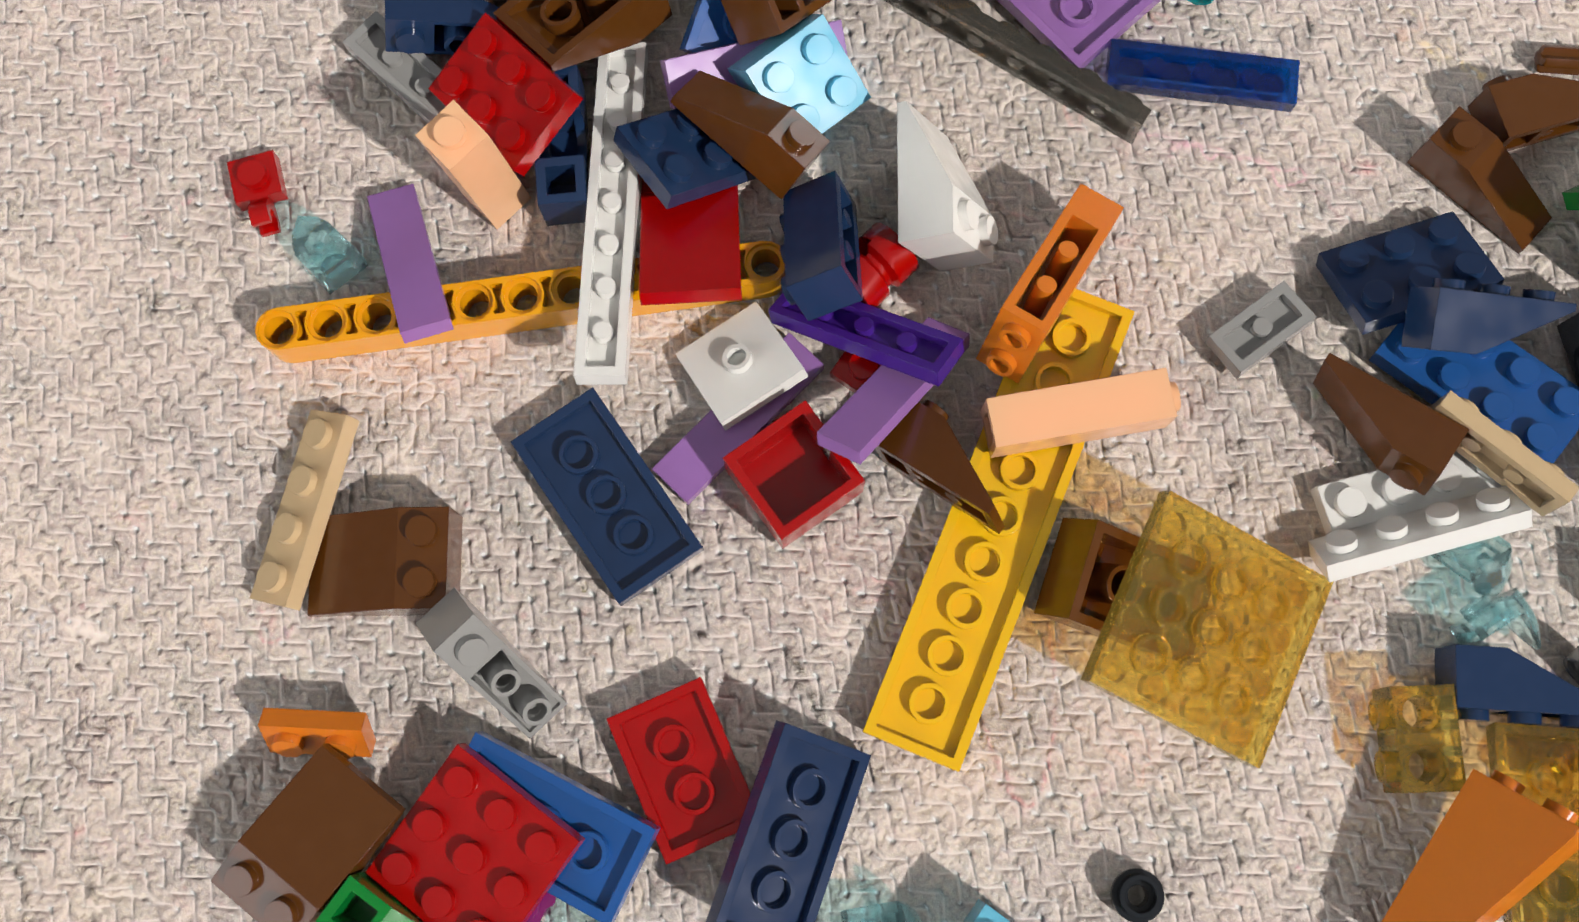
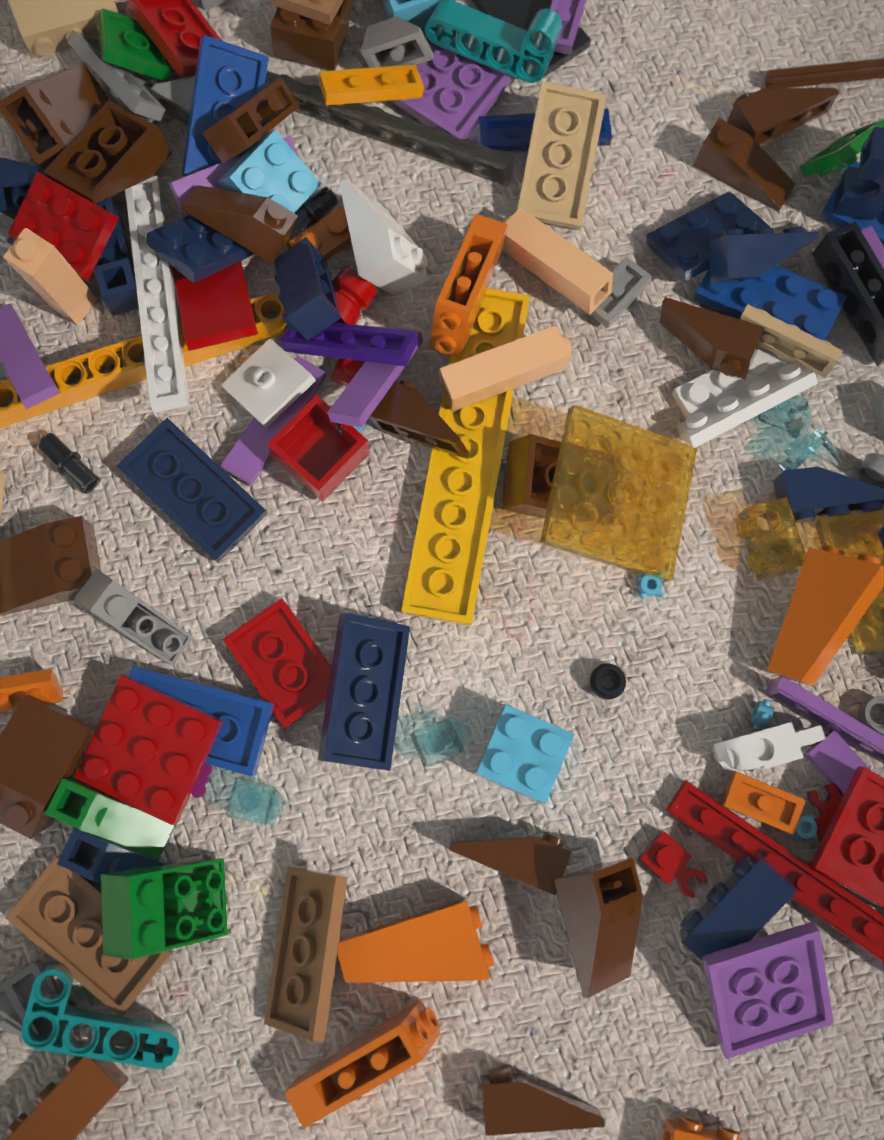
camera: 20 degrees left, 0 degrees up
none -> black axle [38,433,100,494]
none -> black axle [288,186,338,241]
none -> orange plate [288,206,352,261]
none -> light nougat brick [502,207,613,315]
none -> tan plate [517,81,607,230]
none -> medium azure piece [636,572,664,599]

